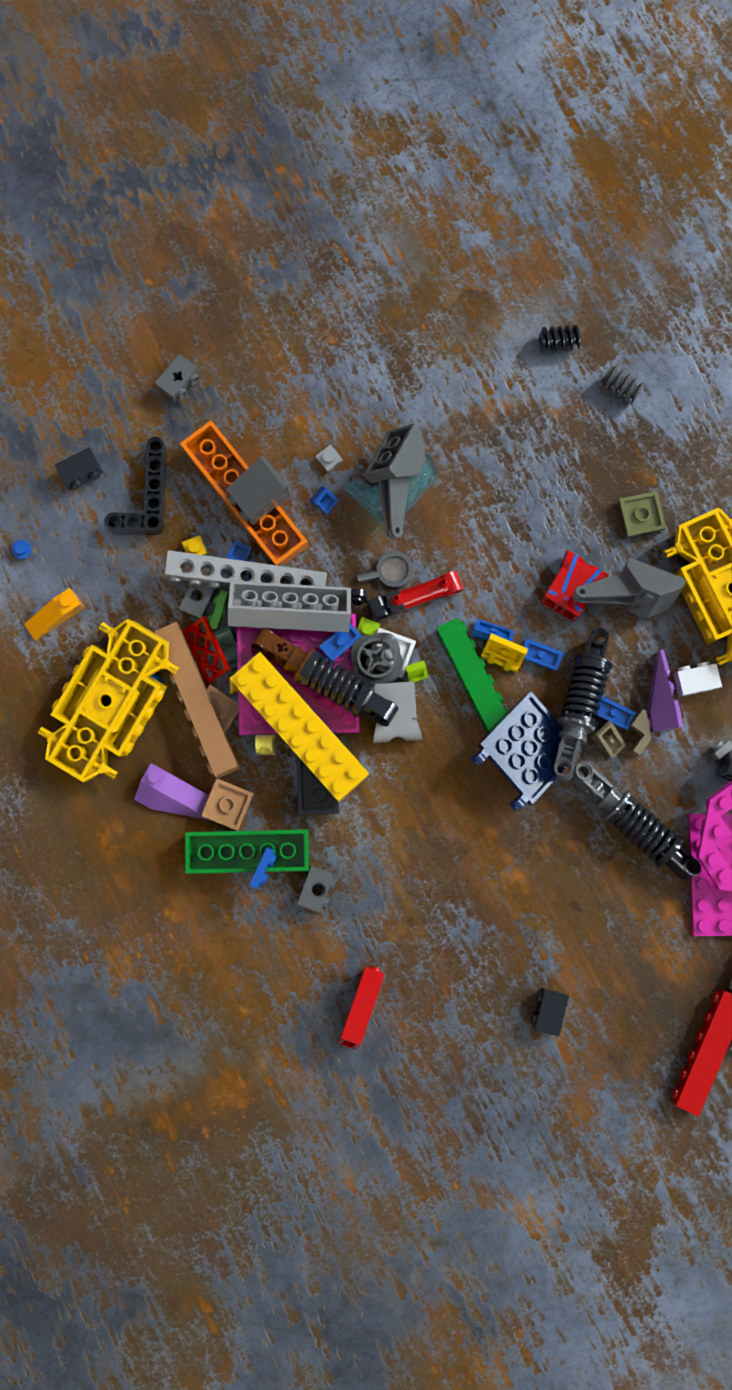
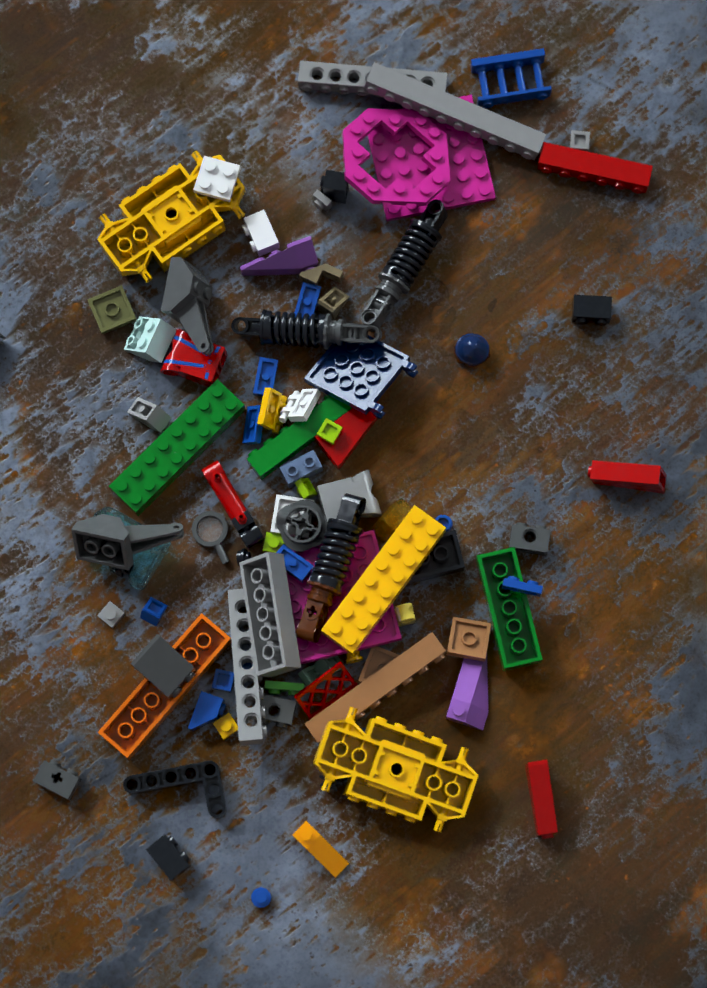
camera: 95 degrees left, 5 degrees down
none -> green brick [109,379,246,516]
none -> light aqua slope [124,316,177,363]
none -> light grey slope [127,397,172,433]
none -> blue slope [188,691,226,731]
none -> white plate [279,389,321,423]
none -> sand blue brick [279,450,323,489]
none -> red slope [314,401,379,470]
none -> lime plate [316,418,343,445]
none -> clear yellow slope [370,498,412,543]
none -> blue plate [435,515,453,532]
none -> dark blue hair [454,333,490,368]
none -> red slope [525,760,558,839]

